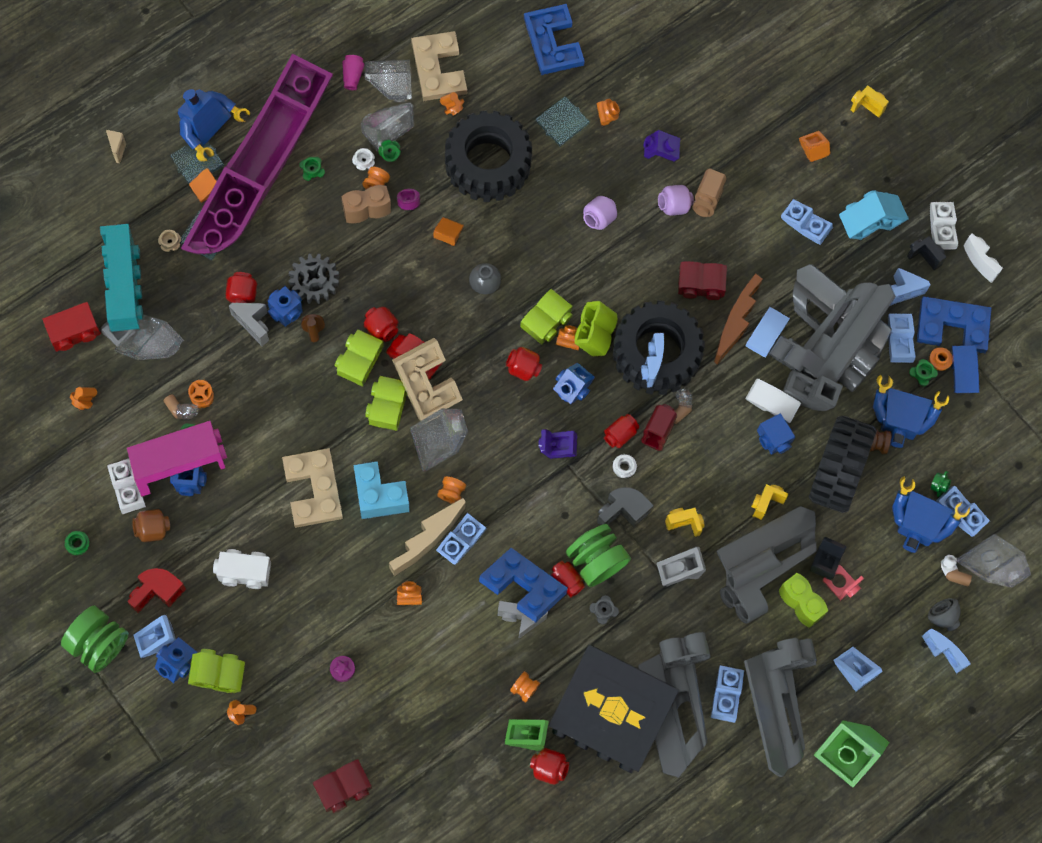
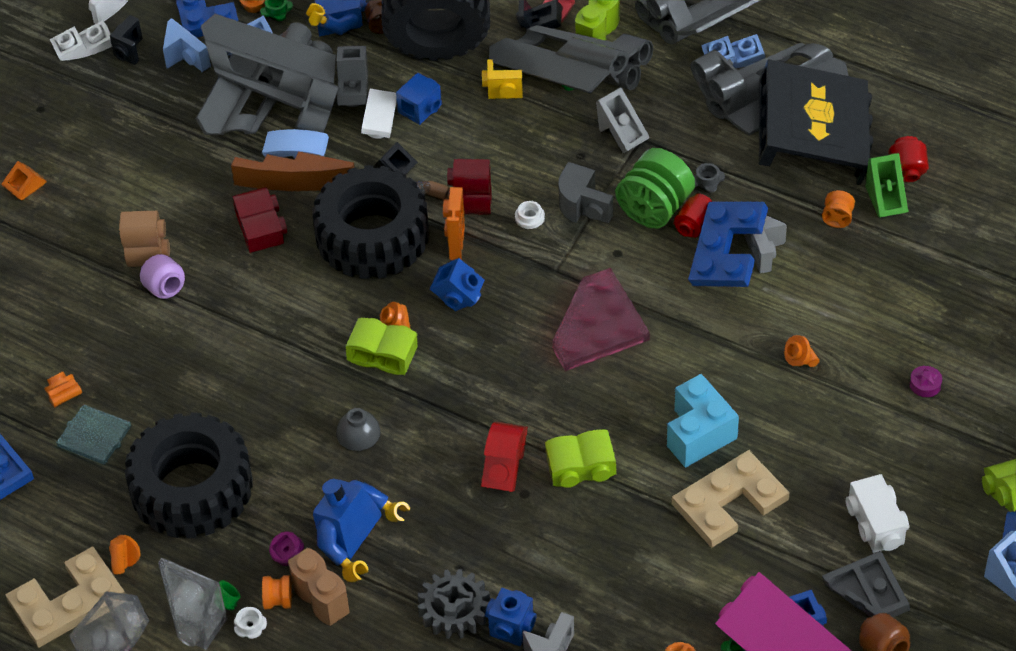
camera: 105 degrees left, 20 degrees down
red brick [127,568,186,613] -> none
reddish brown plate [301,314,325,342] -> none
lime brick [335,330,383,386] -> none
red head [364,307,399,342] -> none
tan slope [389,498,466,576] -> none
tan plate [392,338,463,422] -> none
clear slope [410,408,468,472] -> none
orange slope [434,217,464,246] -> none
light blue slope [436,513,487,565] -> none
orange wheel [437,477,466,504] -> none
red head [506,347,542,381] -> none
dark purple bracket [539,429,577,459] -> none
lime brick [575,301,617,356] -> none
lavender head [583,196,617,230] -> none
red brick [604,414,640,448] -> none
light blue slope [641,333,664,387] -> none
dark purple bracket [644,130,680,162] -> none
yellow bracket [665,508,704,537] -> none
light blue slope [781,199,833,245] -> none
medium azure brick [839,190,908,240] -> none
none -> blue torso [313,479,410,582]
none -> black slope [373,142,418,174]
none -> orange plate [443,187,465,260]
none -> clear pink plate [552,268,650,371]
none -> dark grey wing [822,551,910,617]

